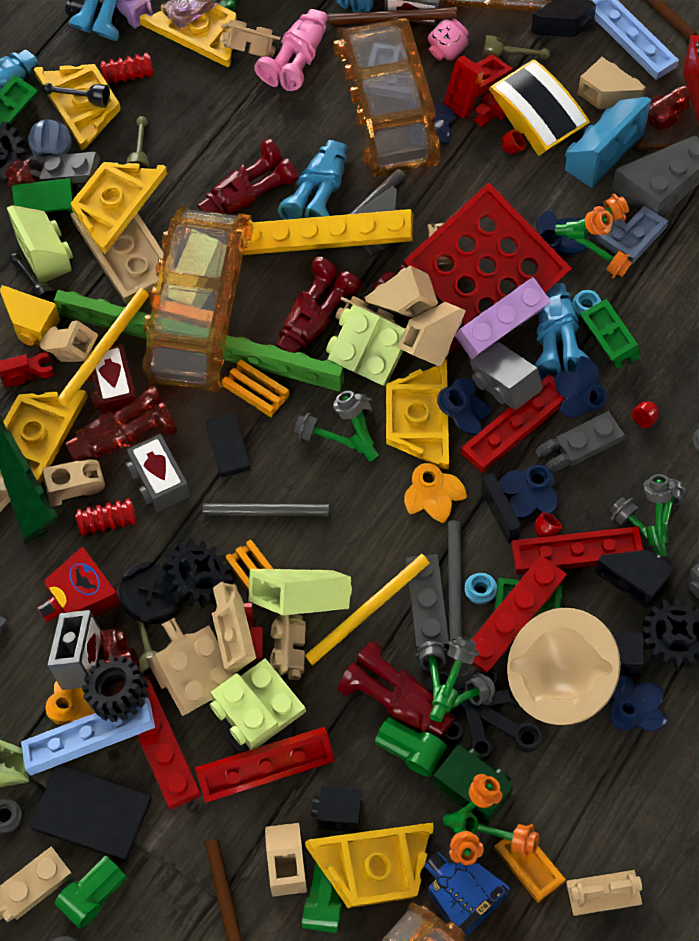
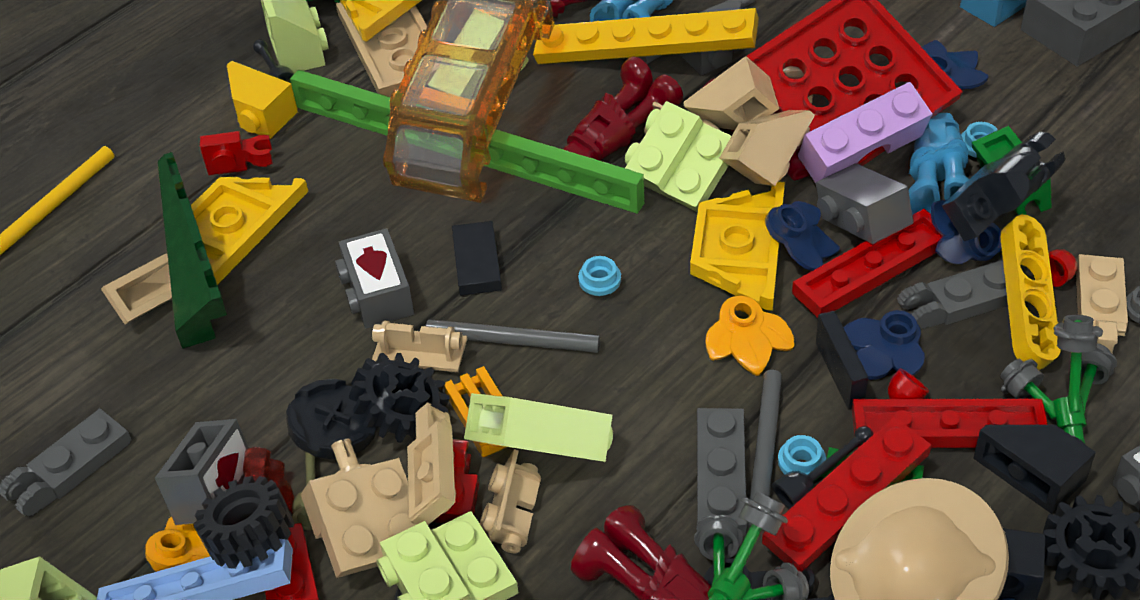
camera: 10 degrees right, 15 degrees down
red torso [36,547,120,623] -> none
tan leg [40,321,98,362] -> none
tan leg [42,459,105,507] -> none
yellow axle [57,288,149,406] -> none
clear red piece [65,383,178,461] -> none
red piece [75,498,137,537] -> none
brick [87,344,139,418] -> none
light orange tile [222,359,289,417] -> none
plant [294,391,379,462] -> none
yellow axle [304,554,430,666] -> none
orange plant [555,194,632,278] -> none
sand blue plate [587,205,668,265] -> none
none -> tan hinge [372,320,467,372]
none -> medium azure plate [578,256,621,296]
none -> black hinge [772,426,874,510]
none -> black plate [942,132,1066,242]
none -> yellow beam [1000,214,1061,370]
none -> tan hinge [1076,254,1128,354]

